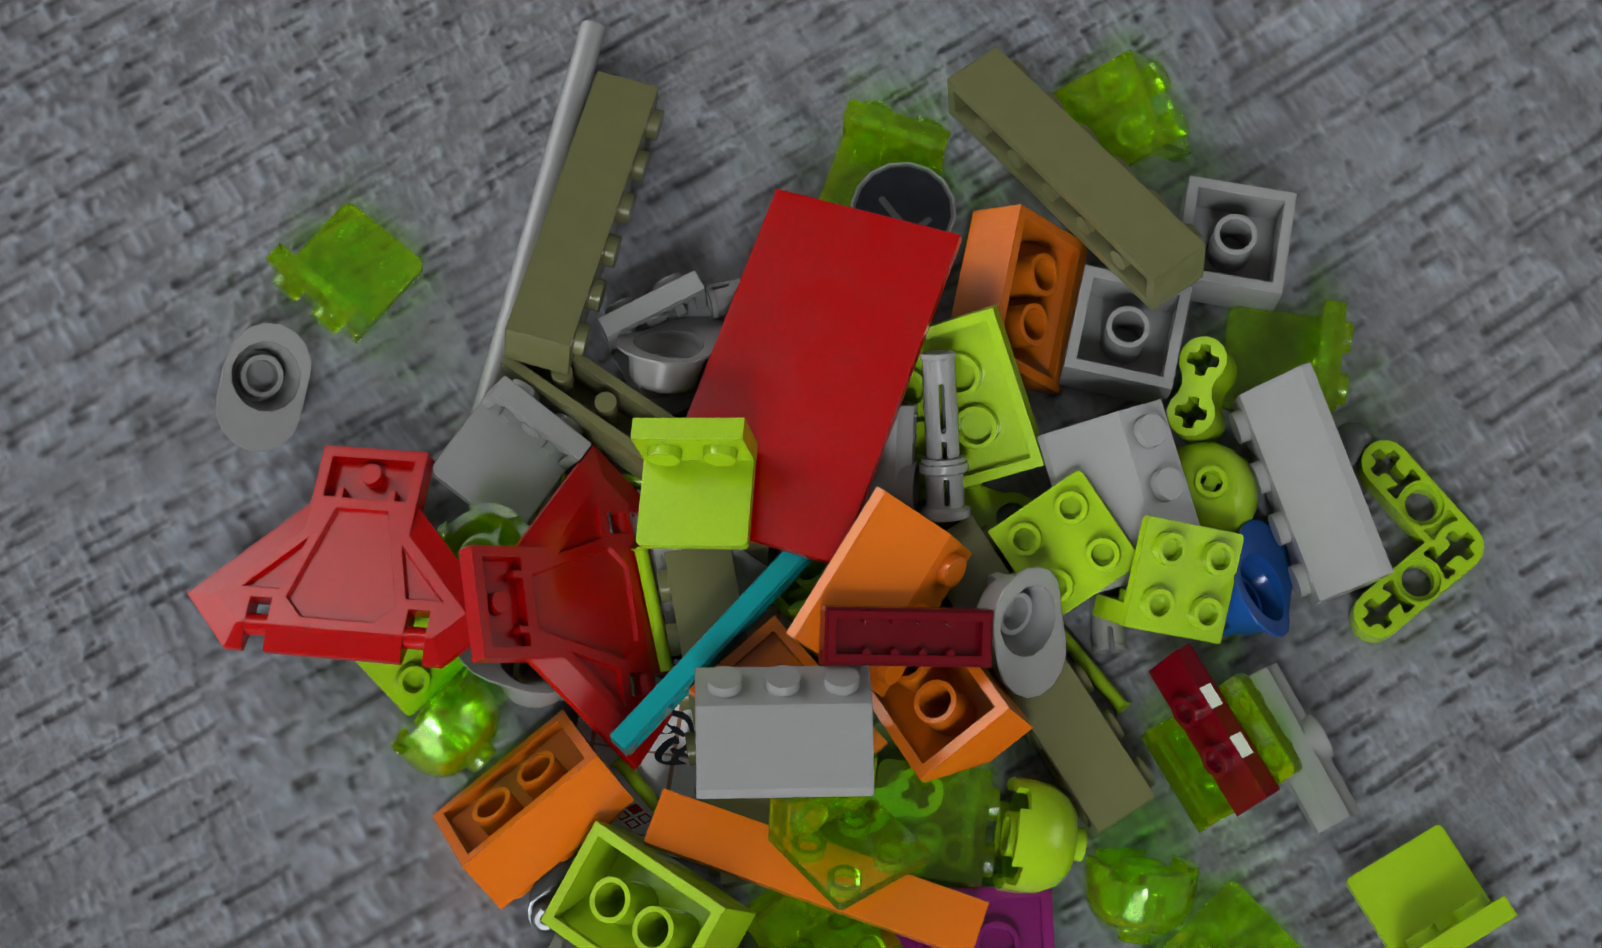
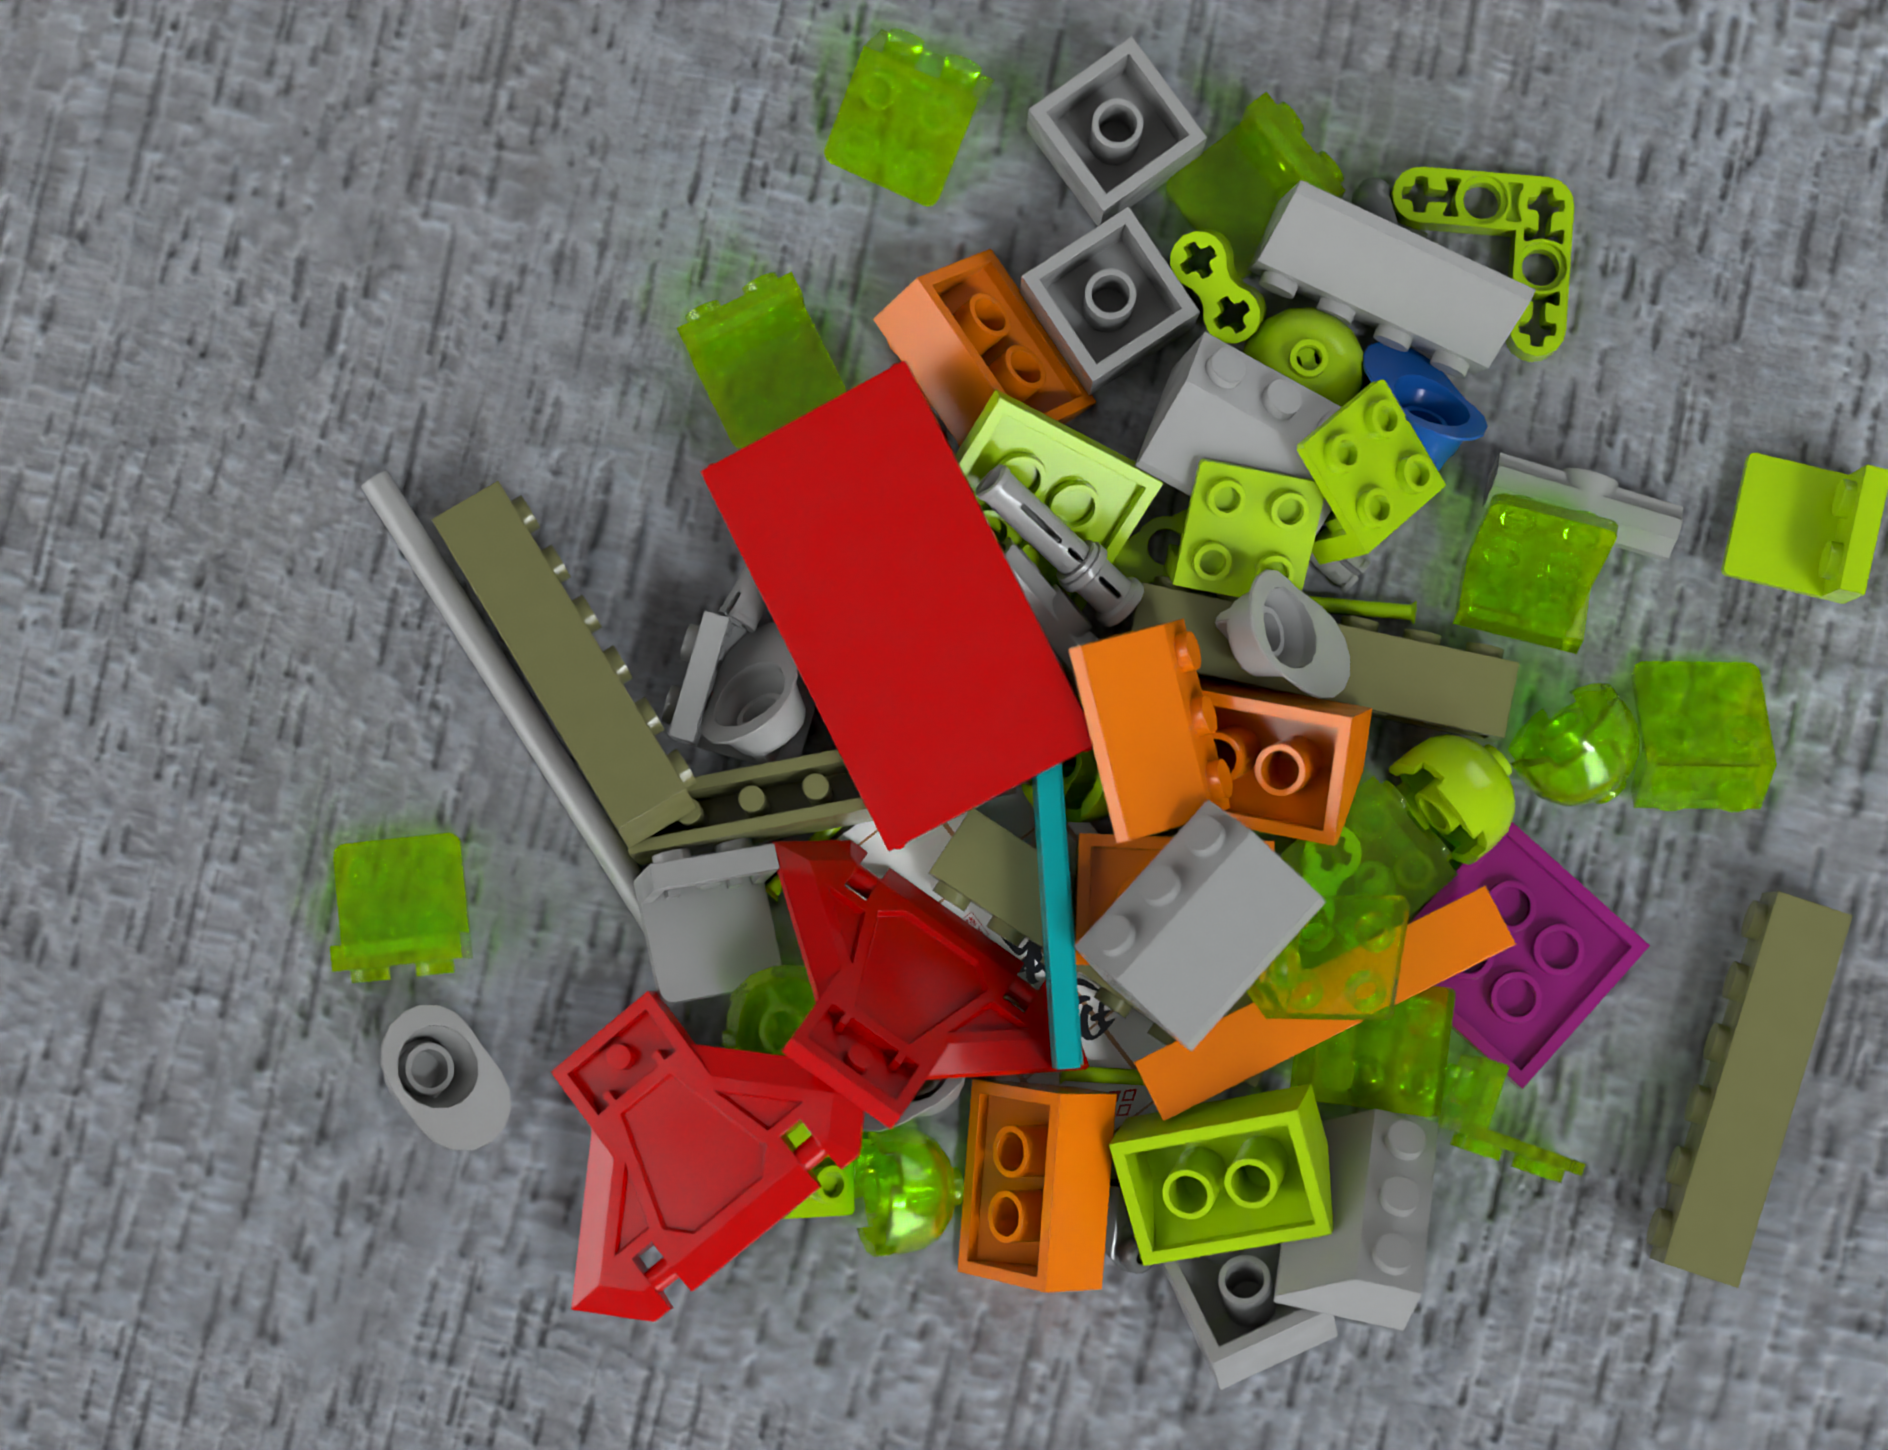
camera: 50 degrees left, 10 degrees up
lime piece [630,547,673,673] -> none
lime bracket [631,418,758,549] -> none
dark red plate [818,605,994,668] -> none
black tile [850,162,956,232] -> none
olive brick [947,47,1206,311] -> none
dark red plate [1148,643,1280,817] -> none

